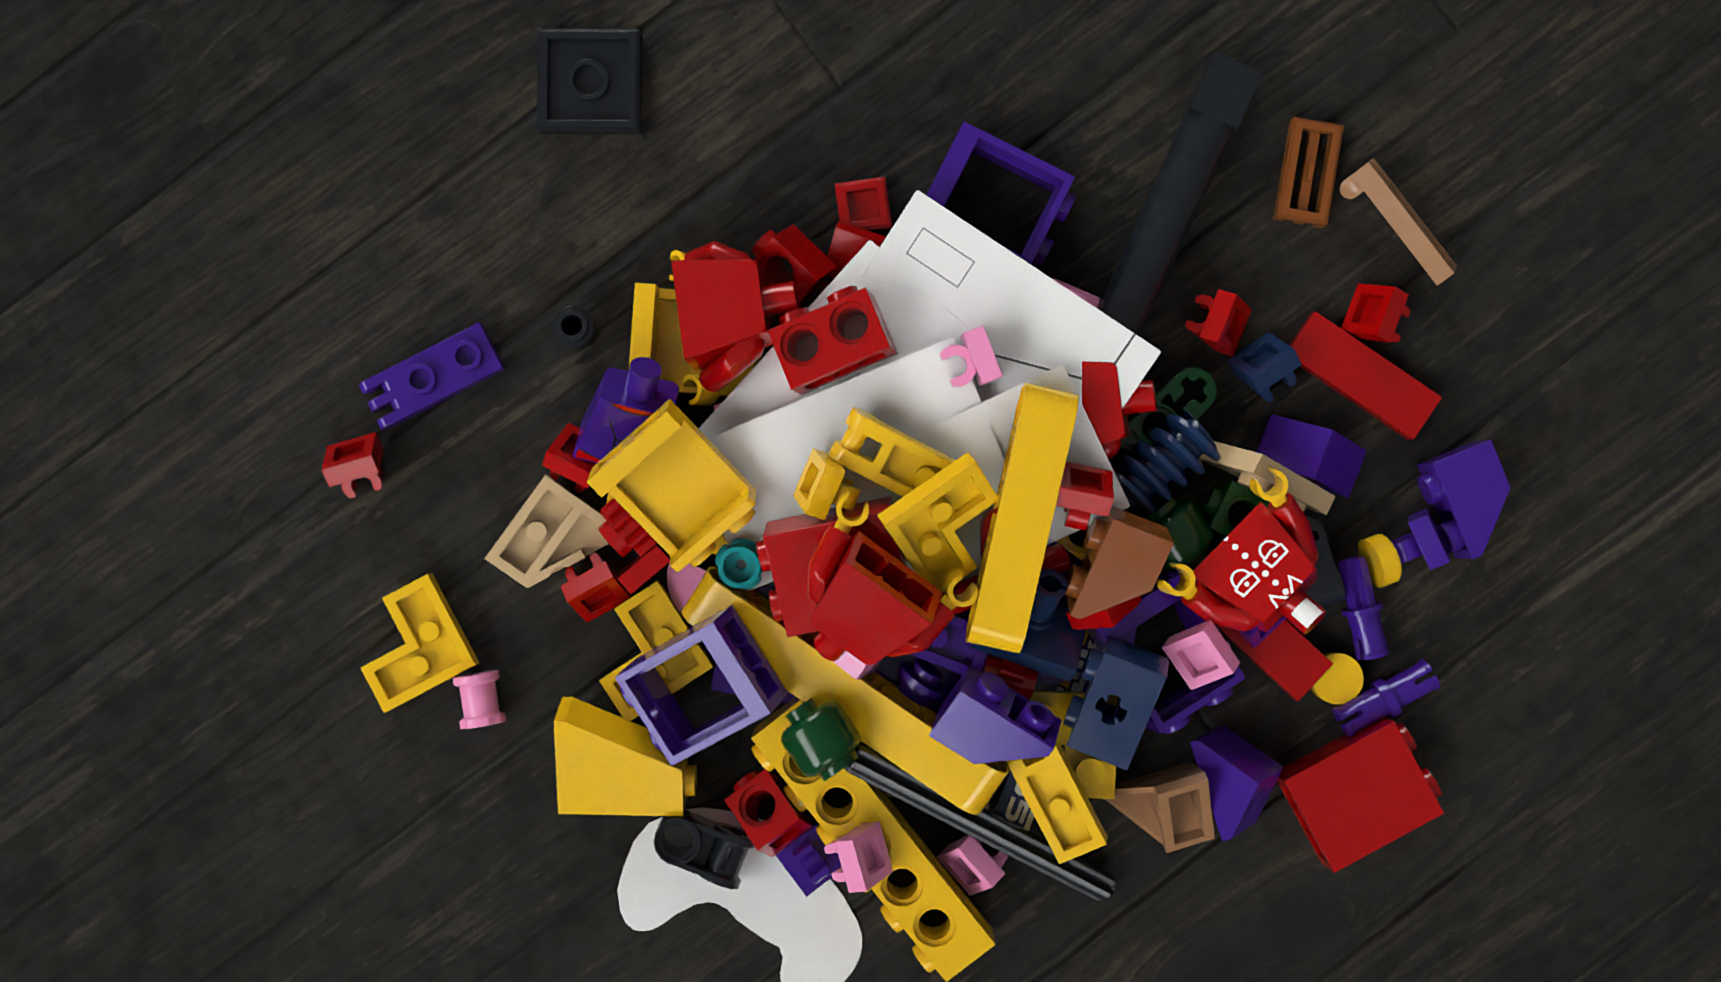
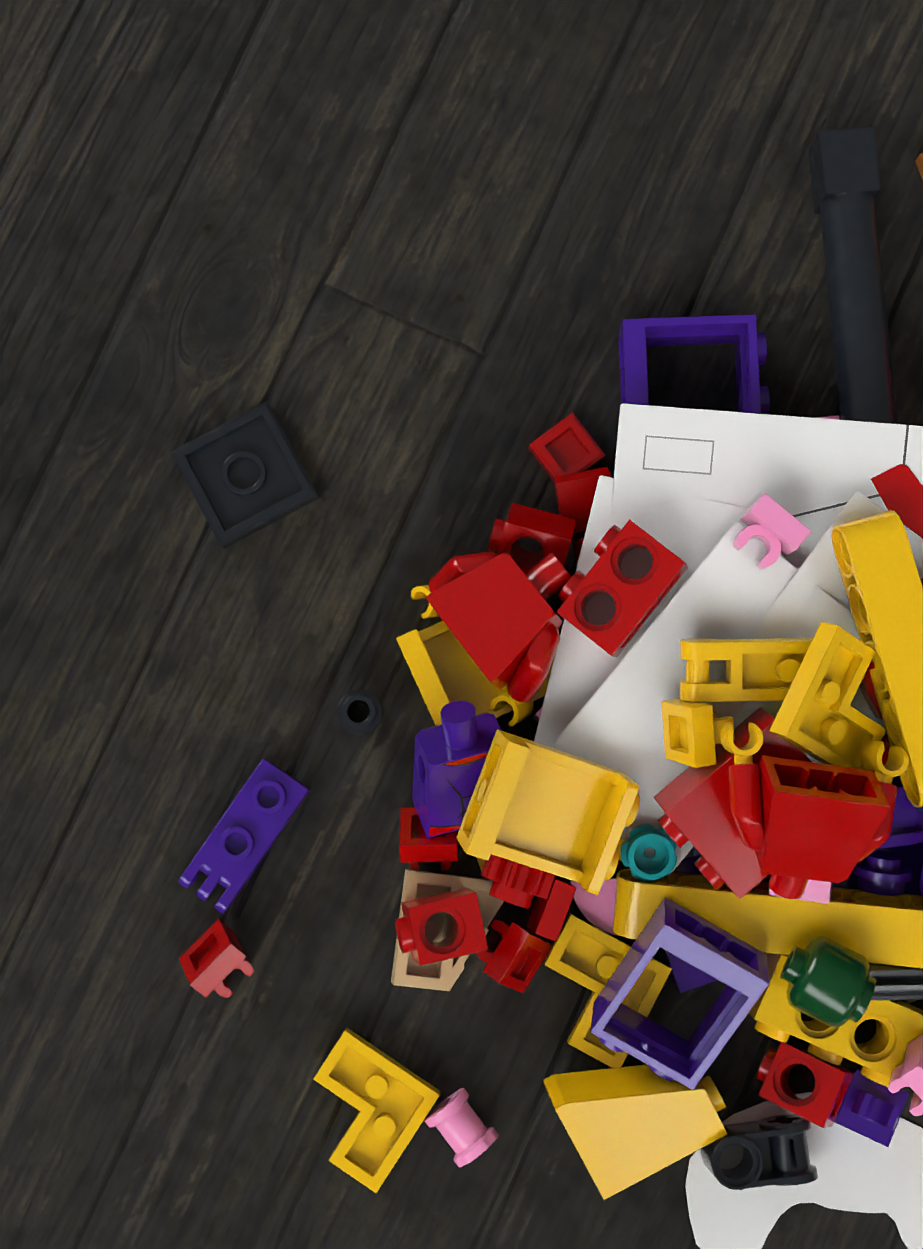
camera: 20 degrees left, 5 degrees down
none -> red brick [395,888,488,966]

